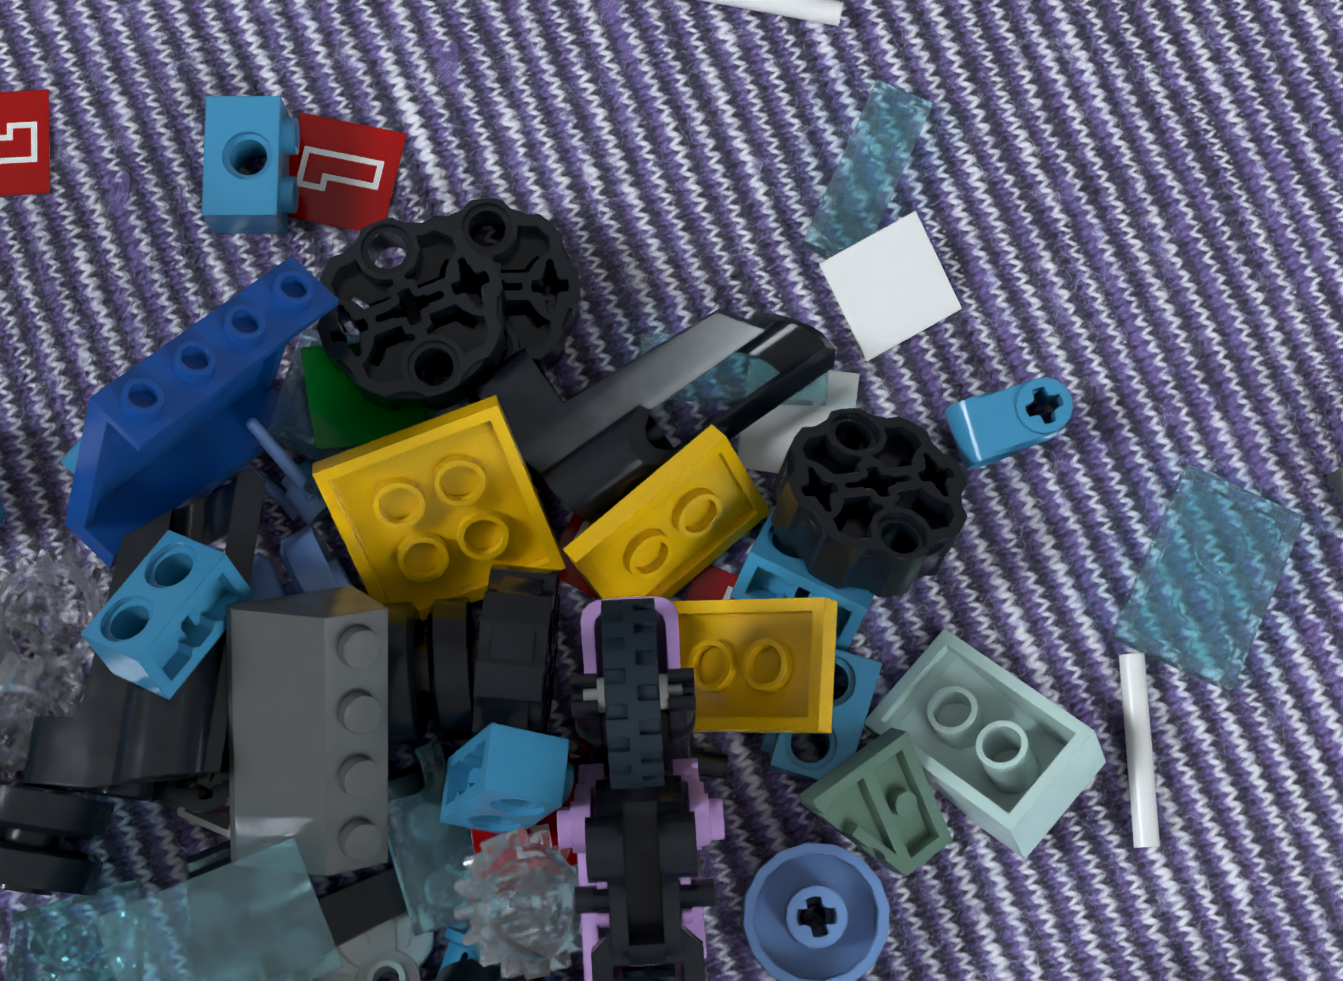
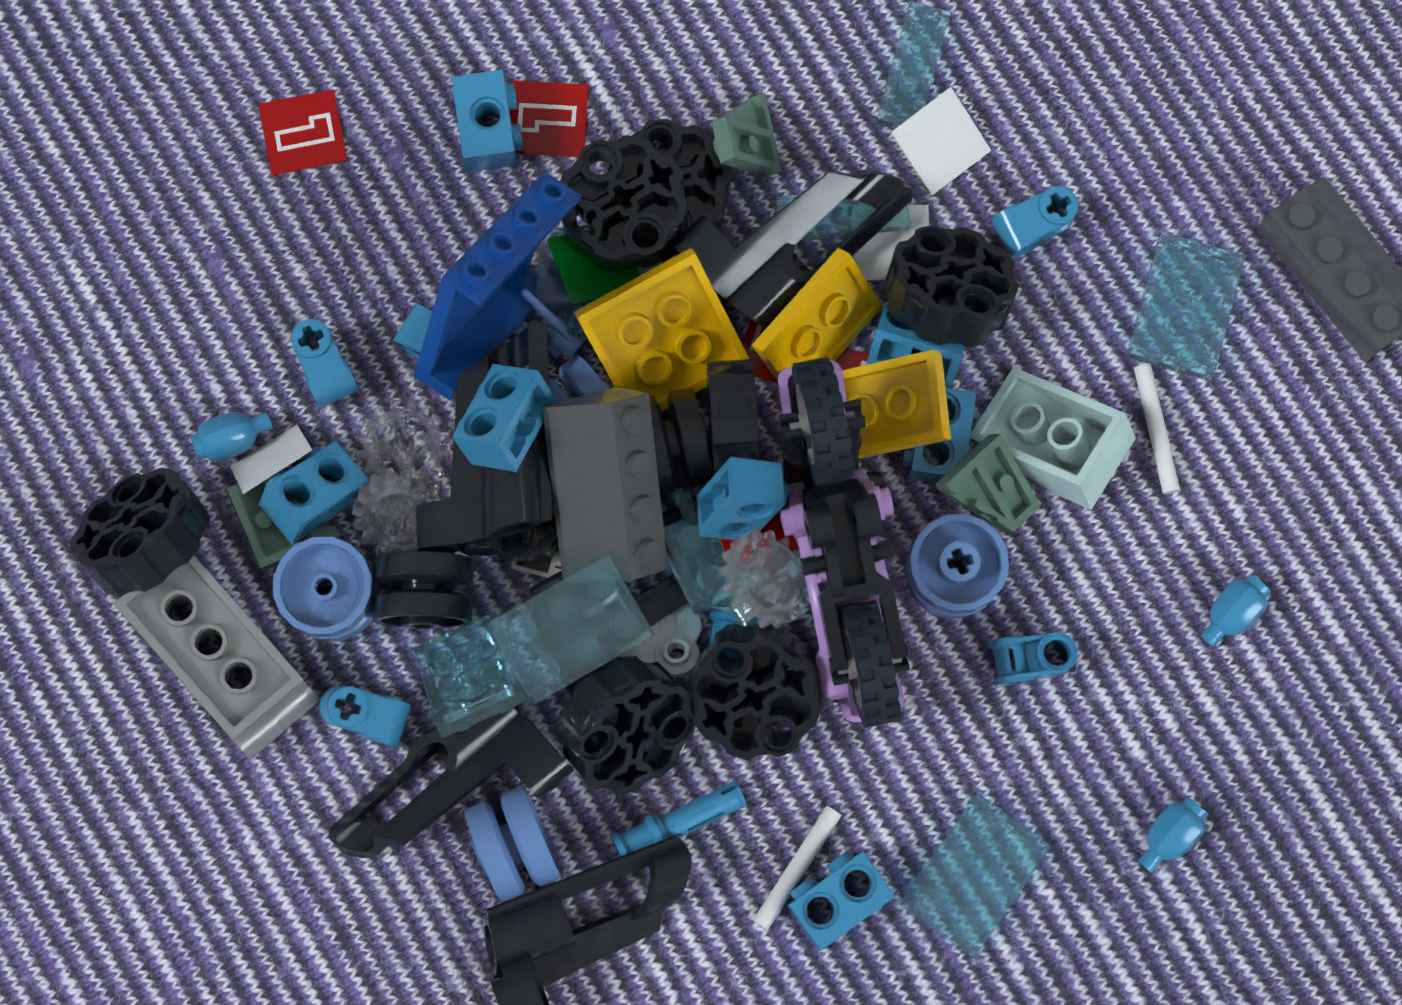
camera: 10 degrees left, 0 degrees up
none -> sand green wing [712,93,782,177]

